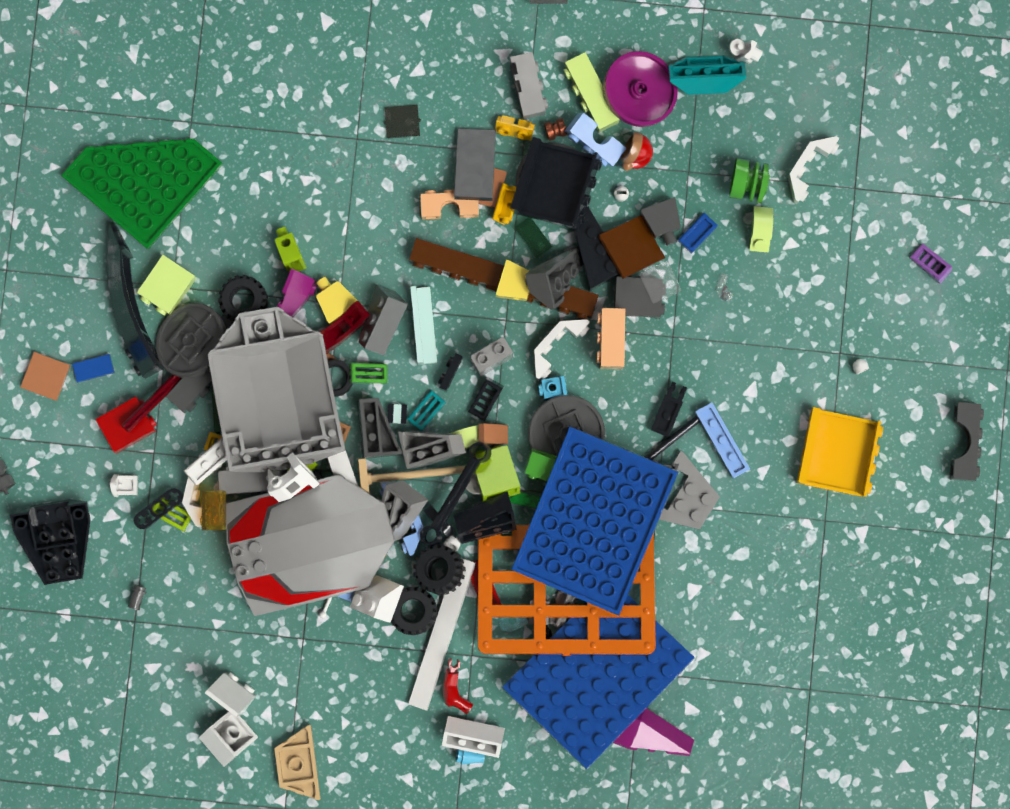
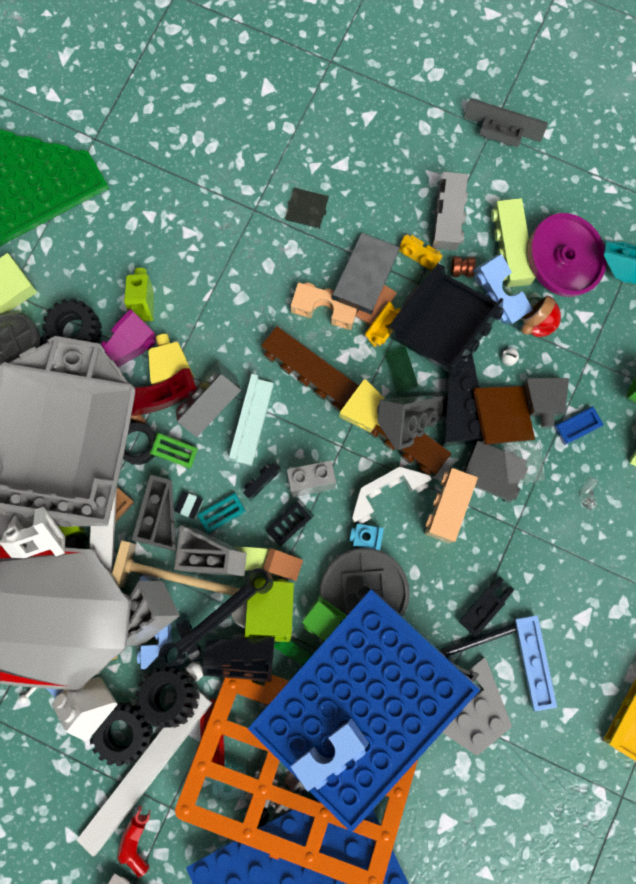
camera: 20 degrees right, 5 degrees down
none -> light blue arch [290,718,369,791]

